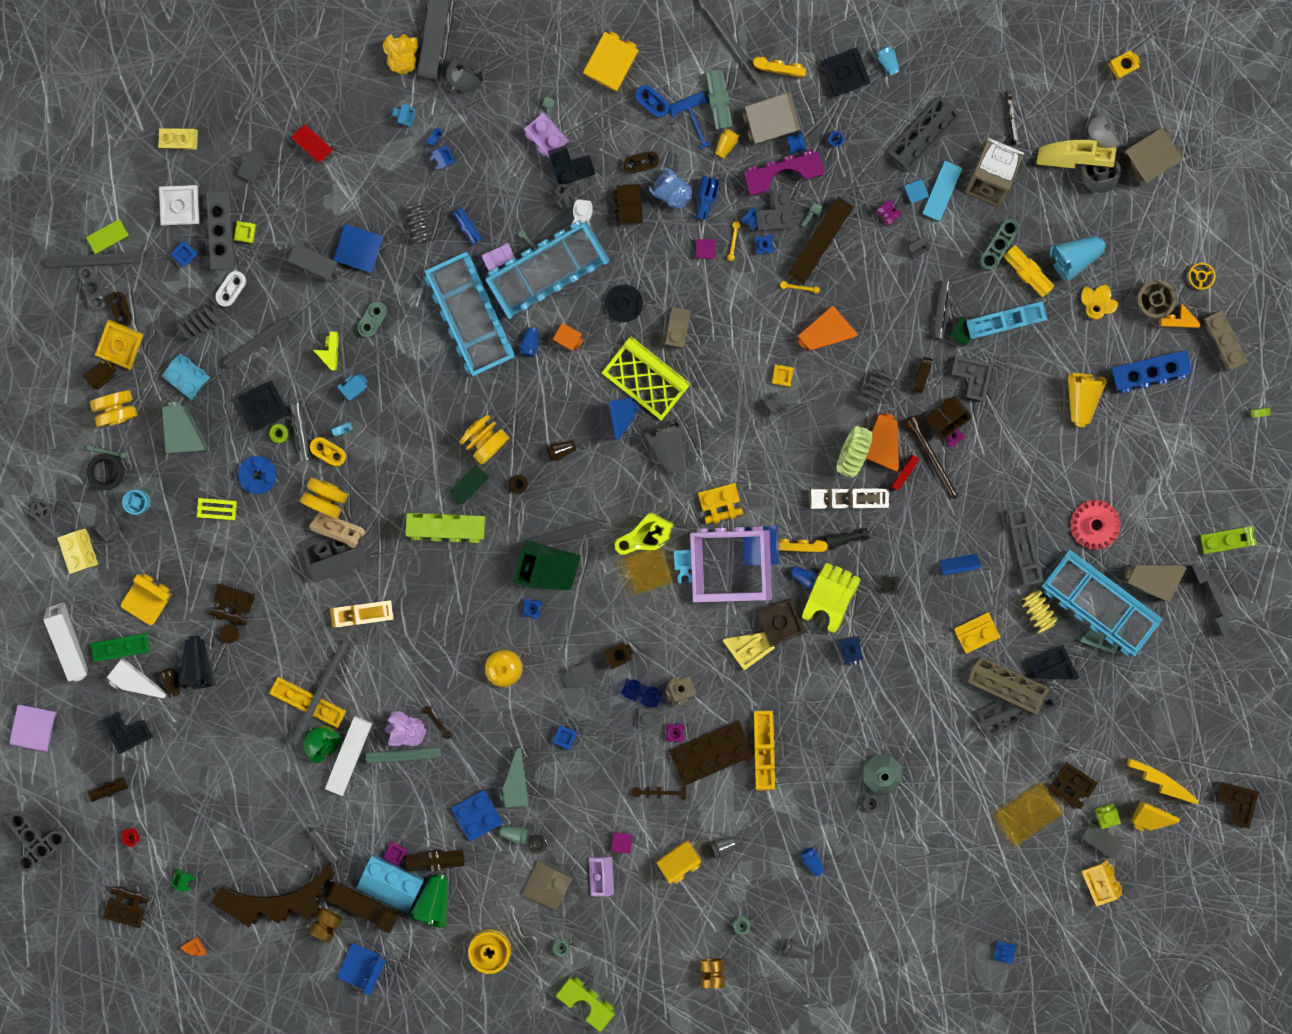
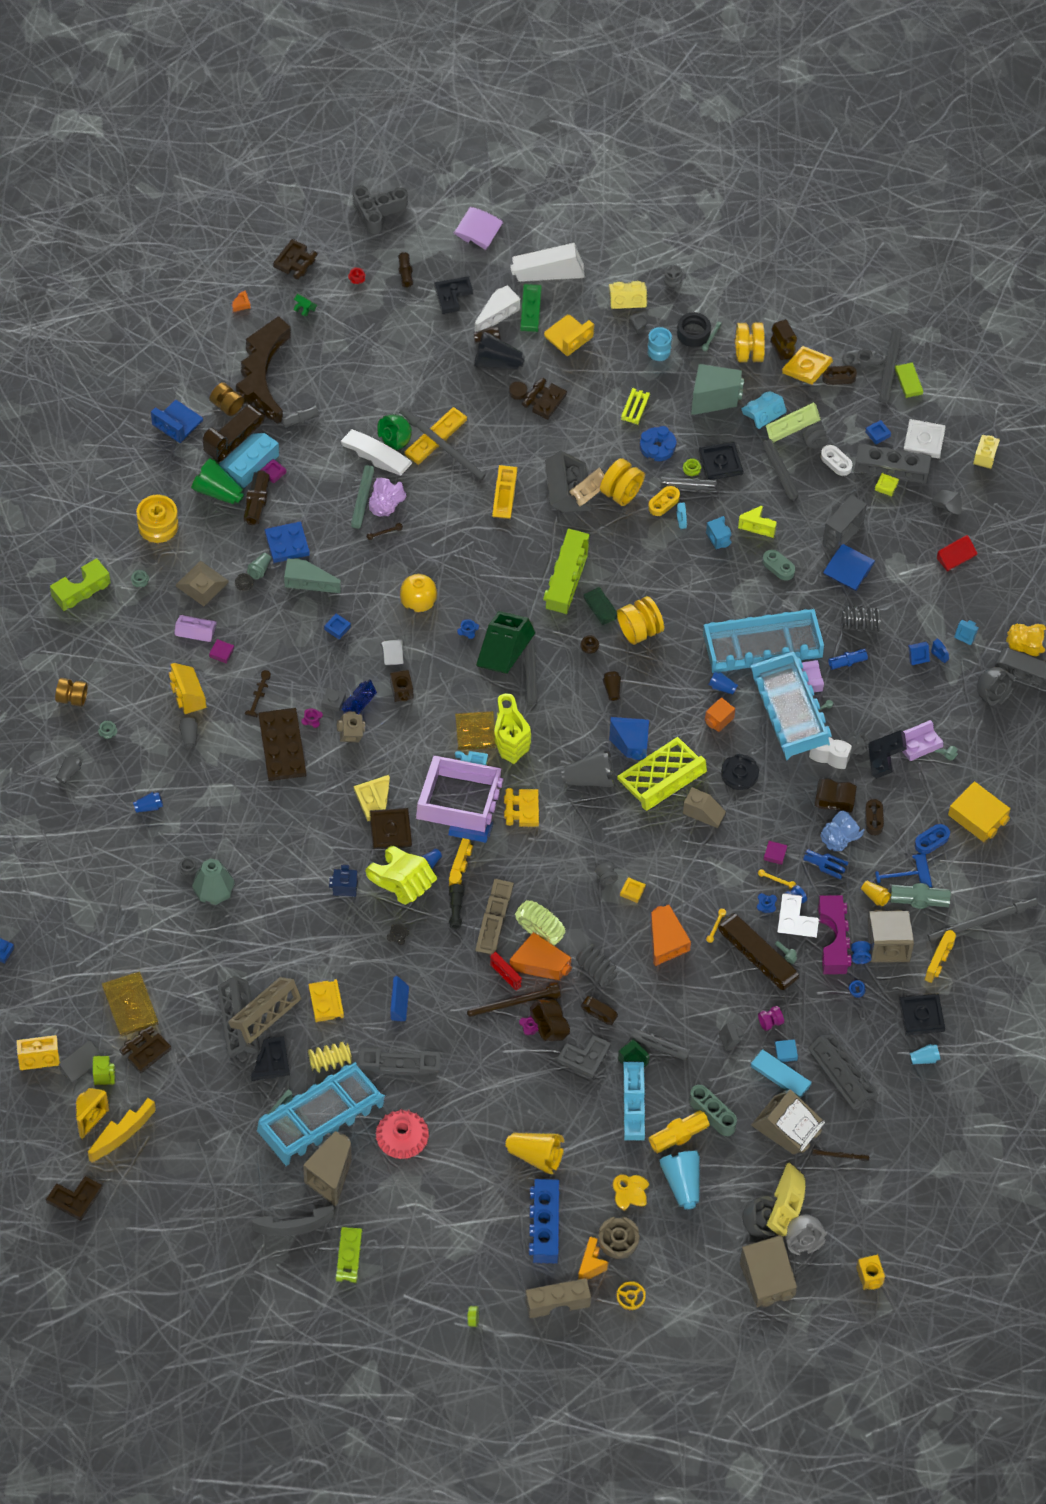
camera: 105 degrees right, 30 degrees down
yellow slope [754,711,775,791] -> none
none -> yellowish green tile [766,402,820,443]

